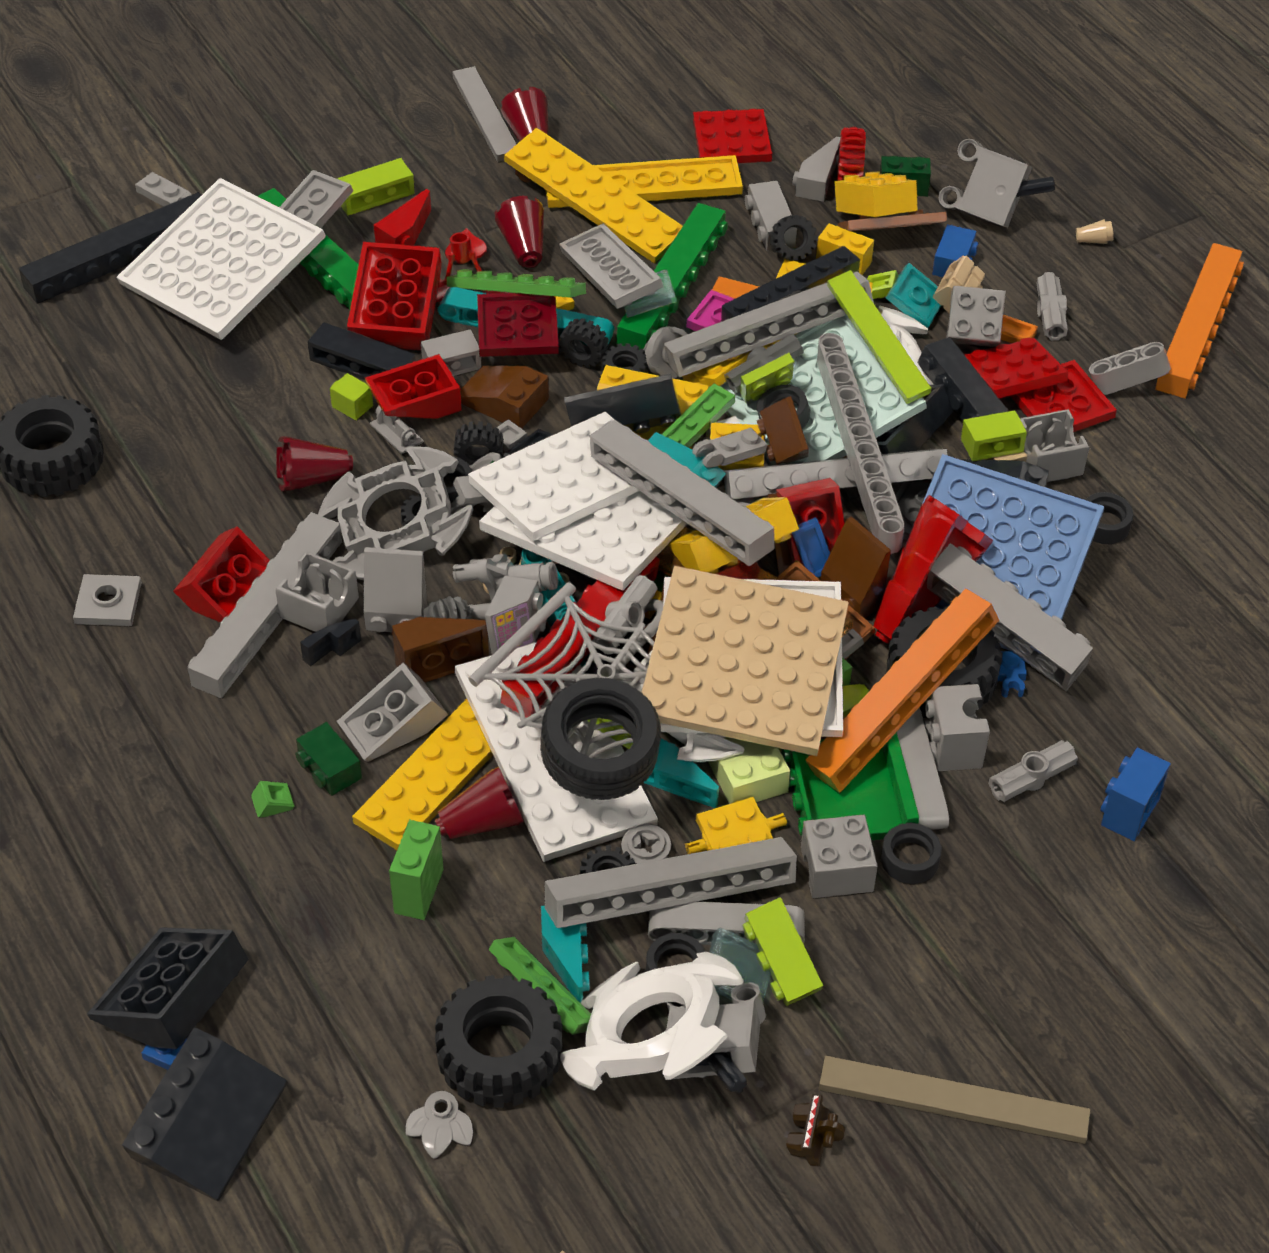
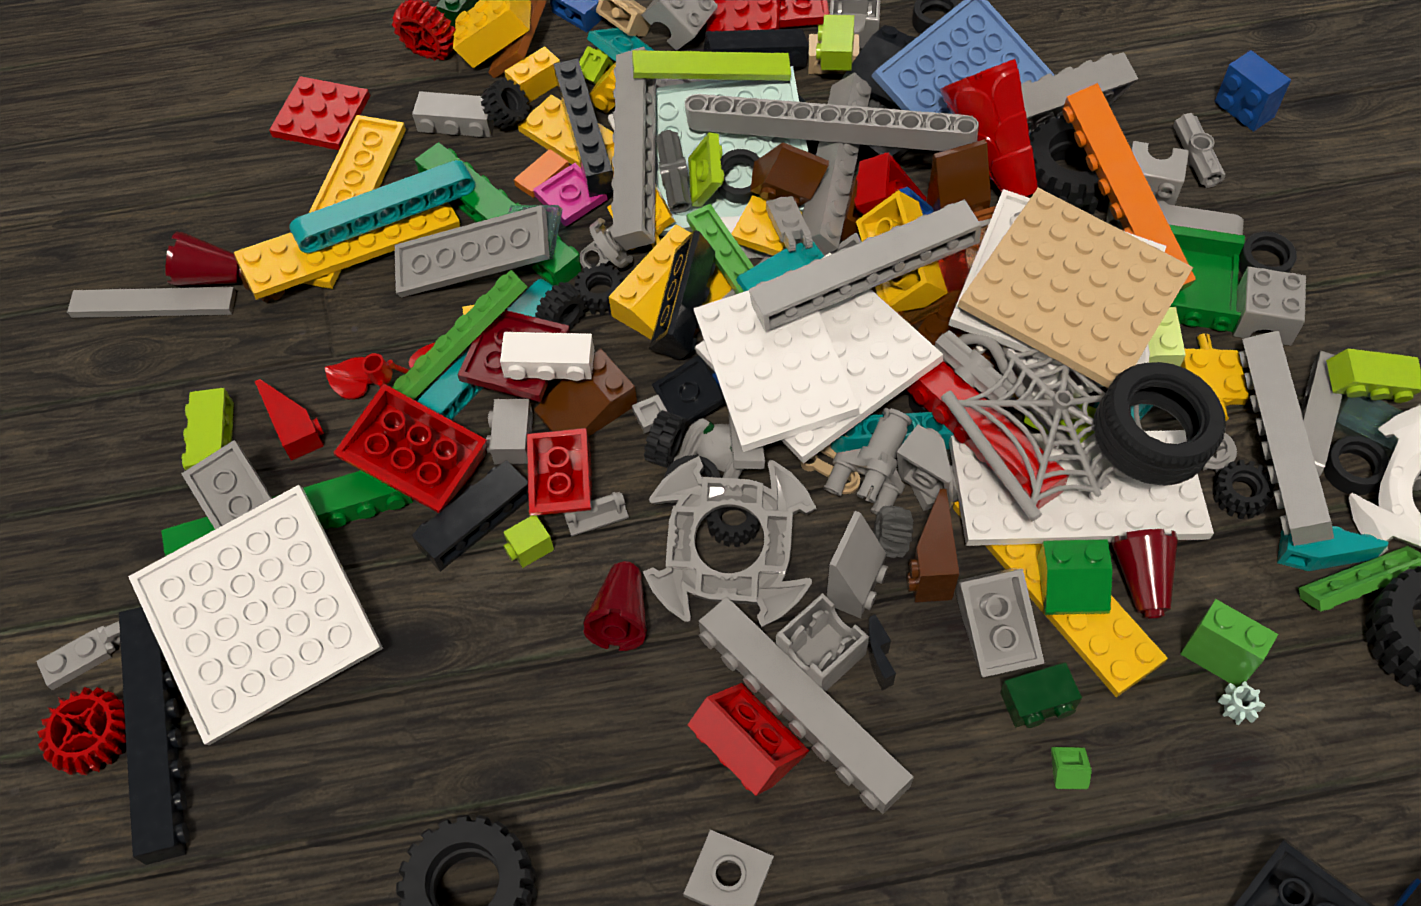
camera: 65 degrees left, 10 degrees up
dark red cone [495,196,544,268] -> none
light grey slope [792,137,840,202] -> none
none -> red gear [37,687,126,776]
none -> teal beam [289,160,475,253]
none -> white brick [500,332,594,381]
none -> green slope [1037,539,1112,615]
none -> light aqua gear [1218,681,1265,725]

